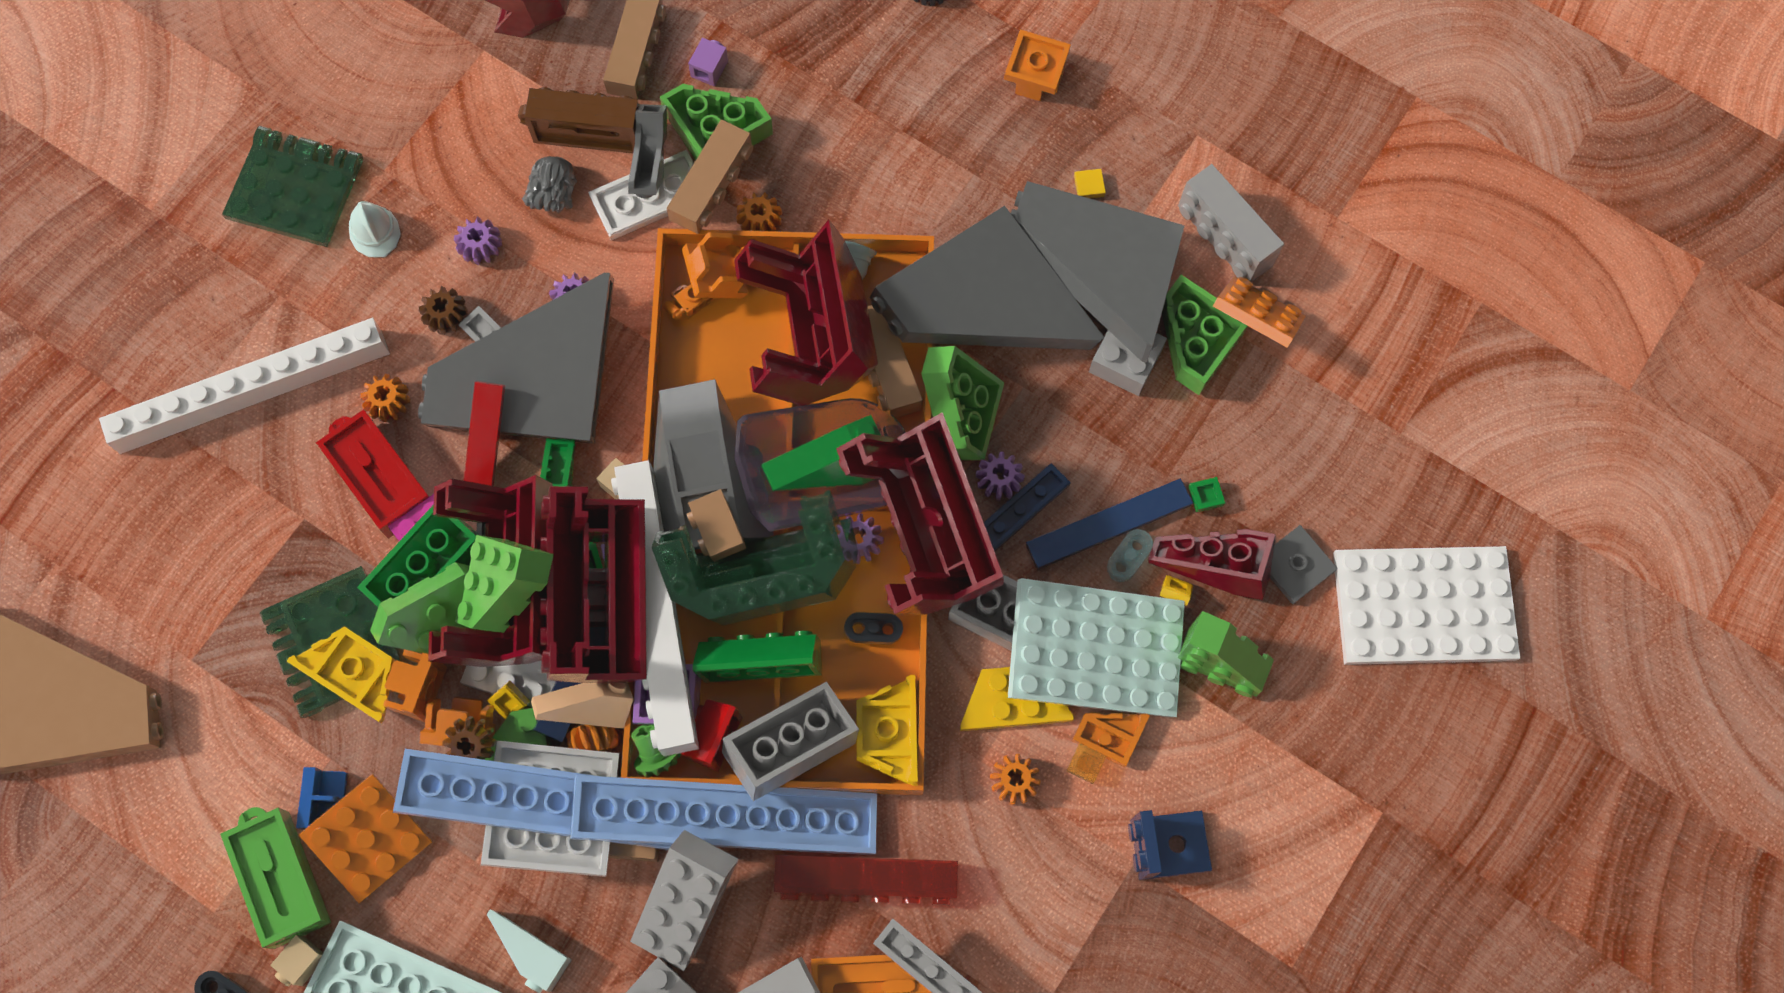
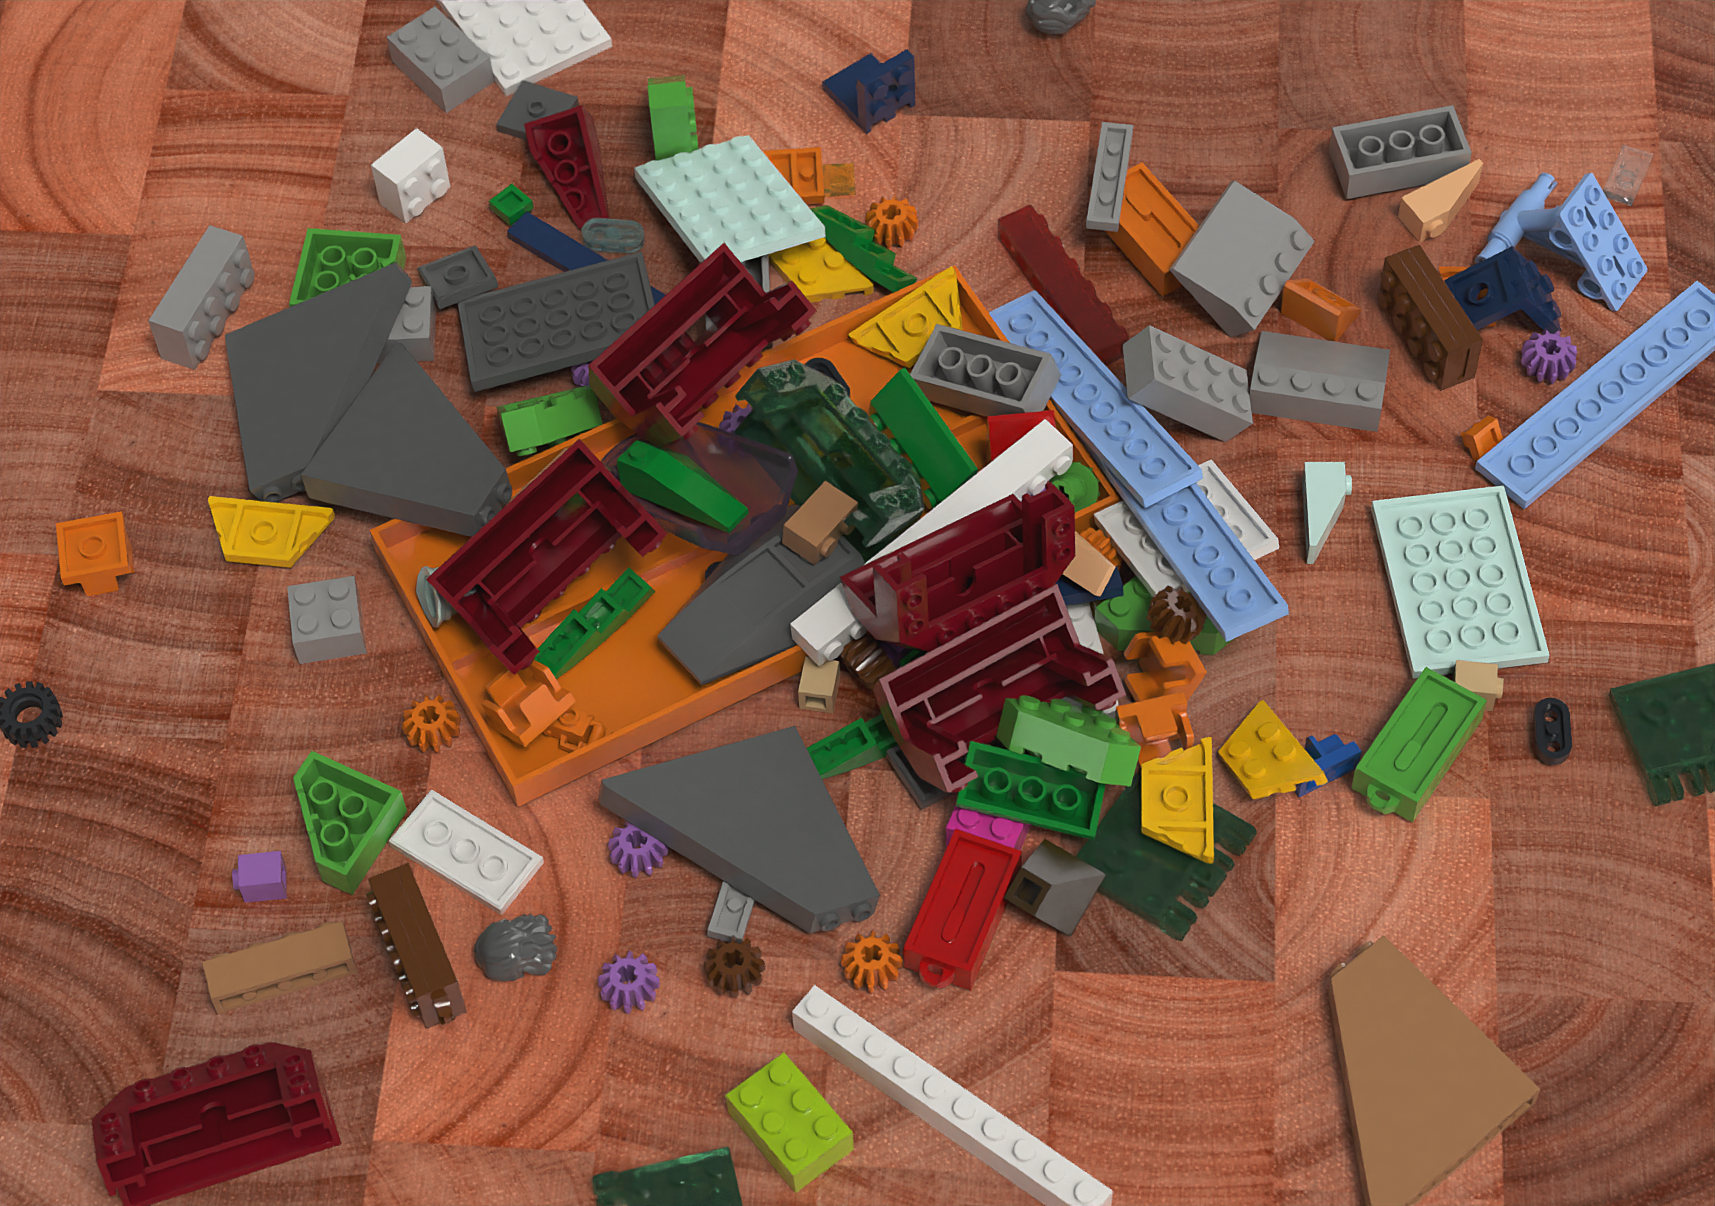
camera: 115 degrees left, 15 degrees down
orange plate [299,773,432,903] -> none
light aqua piece [349,201,401,257] -> none
bright green brick [457,535,553,633] -> none
red tile [463,381,505,486] -> none
yellow tile [487,680,530,720] -> none
dark grey arch [628,104,667,198] -> none
medium nougat brick [667,119,753,234] -> none
yellow tile [1074,169,1106,199] -> none
yellow tile [1160,575,1193,606] -> none
orange plate [1213,277,1306,348] -> none
none -> yellow wing [208,496,335,568]
none -> light grey brick [287,576,367,664]
none -> white brick [371,128,450,224]
none -> light grey brick [387,7,494,113]
none -> dark grey plate [417,245,499,309]
none -> dark grey plate [458,252,655,392]
none -> green slope [534,567,656,679]
none -> lime brick [725,1052,854,1193]
none -> green slope [810,205,917,292]
none -> dark brown slope [1004,839,1107,936]
none -> yellow wing [1218,700,1328,799]

